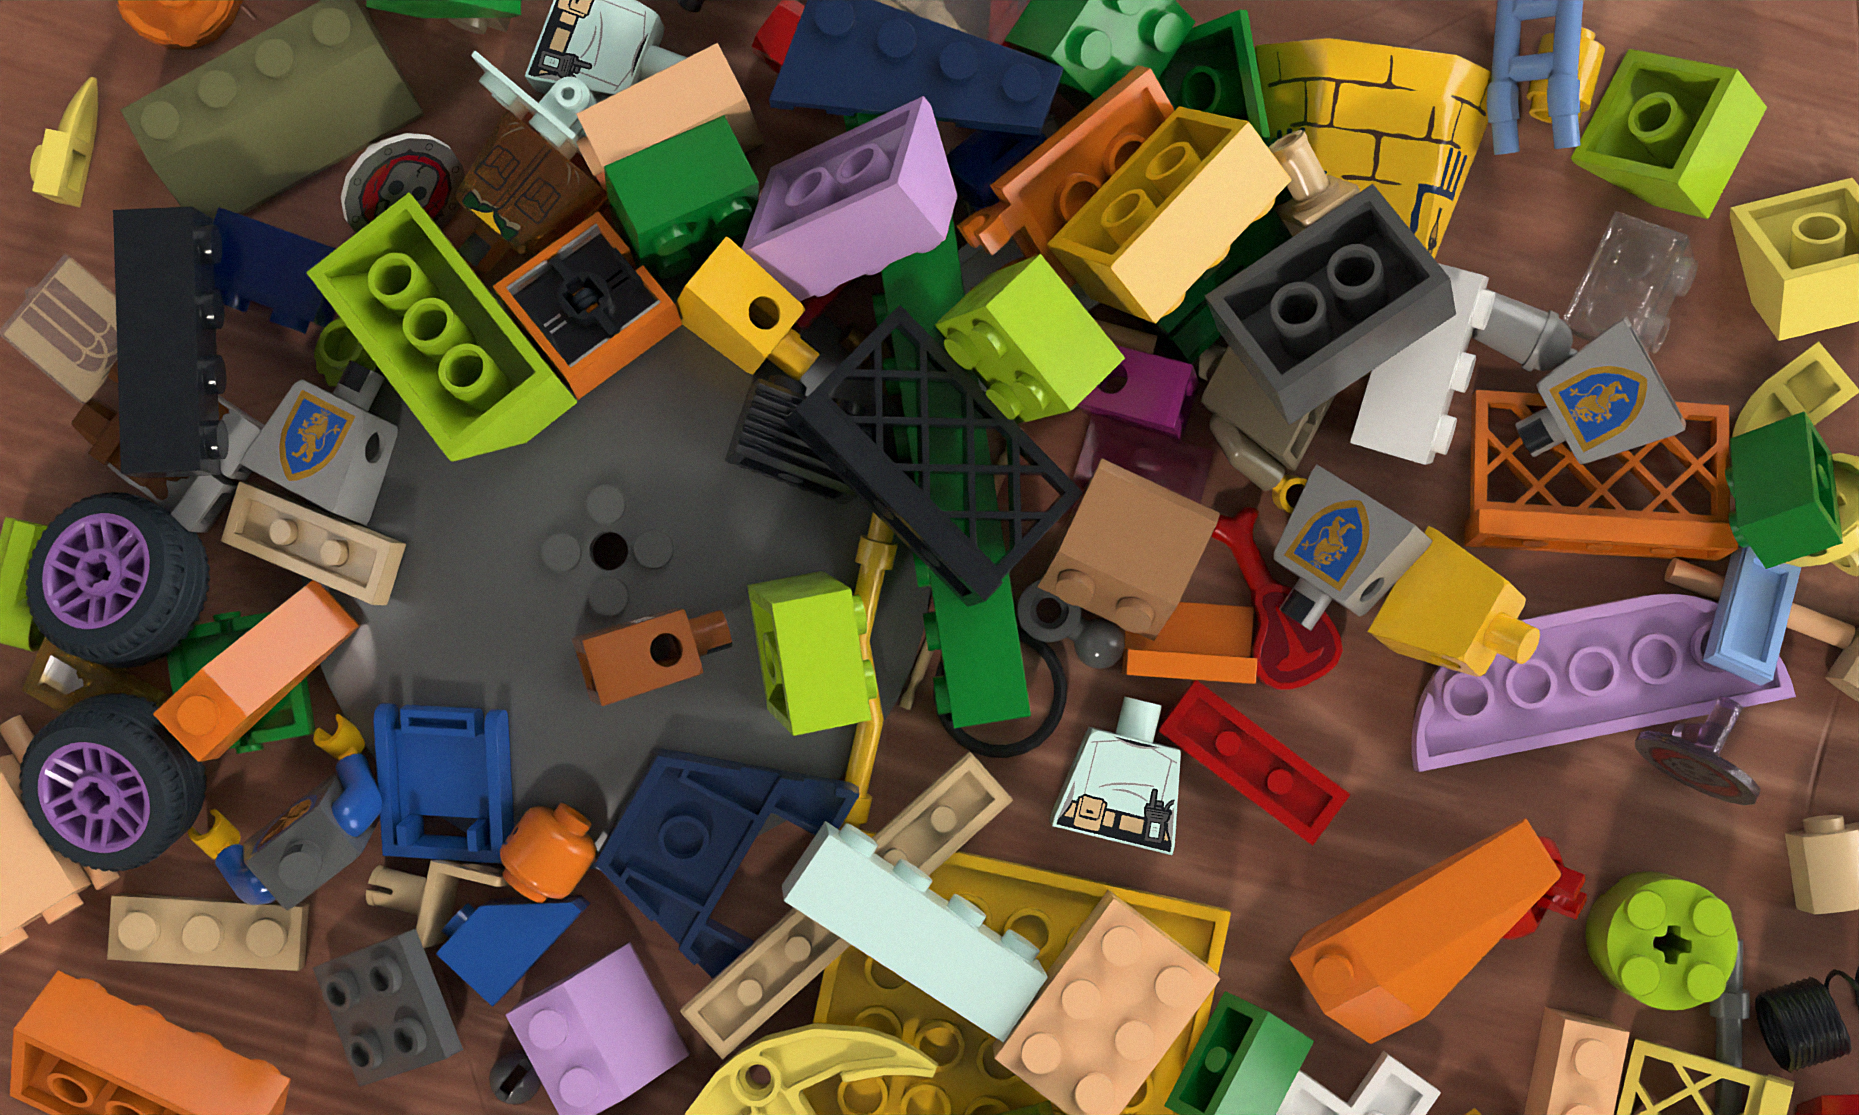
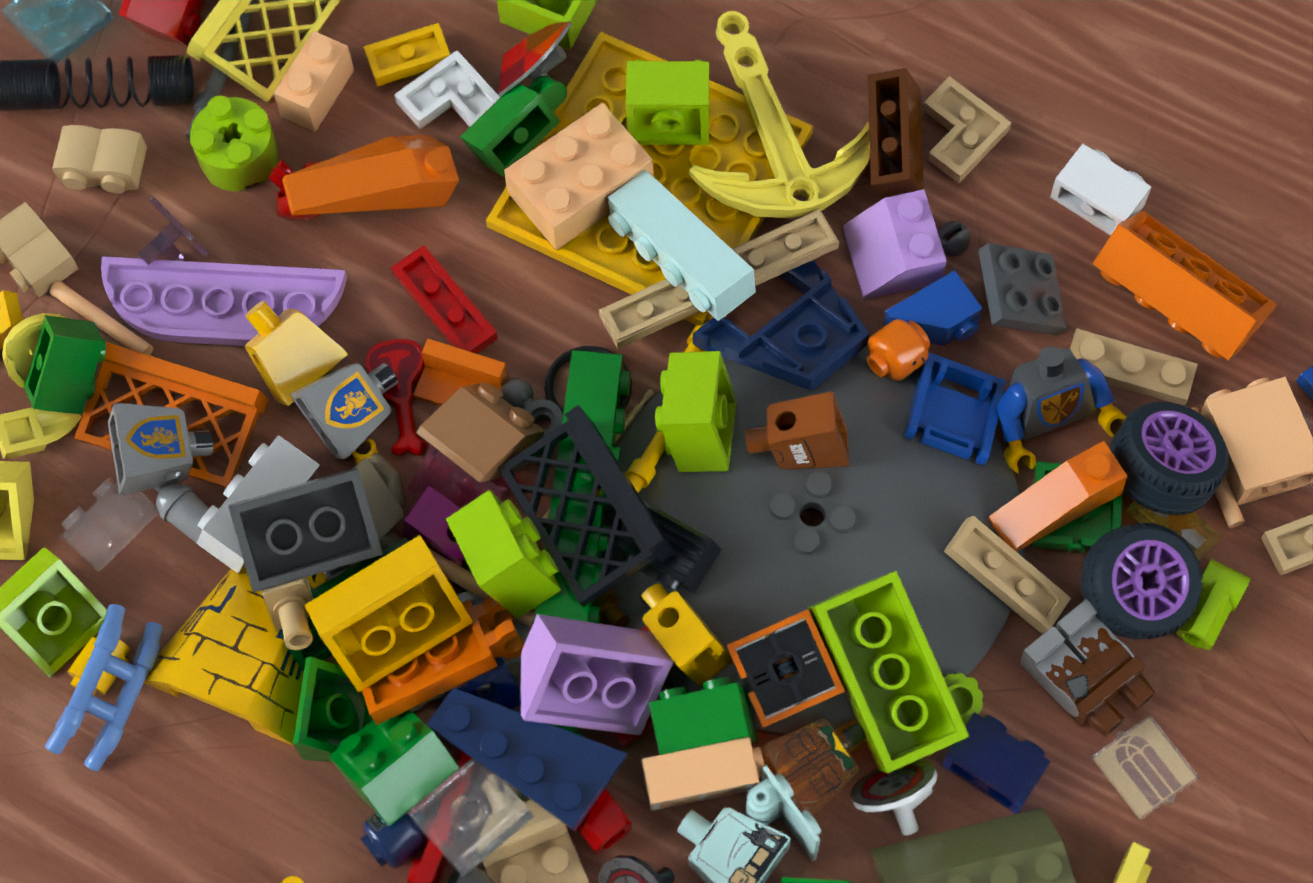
camera: 165 degrees left, 20 degrees down
black brick [113,207,229,478] -> none
light grey torso [240,360,398,526] -> none
tan bracket [366,859,509,948] -> none
light aqua torso [1049,696,1181,855] -> none
light blue tile [1703,545,1801,686] -> none

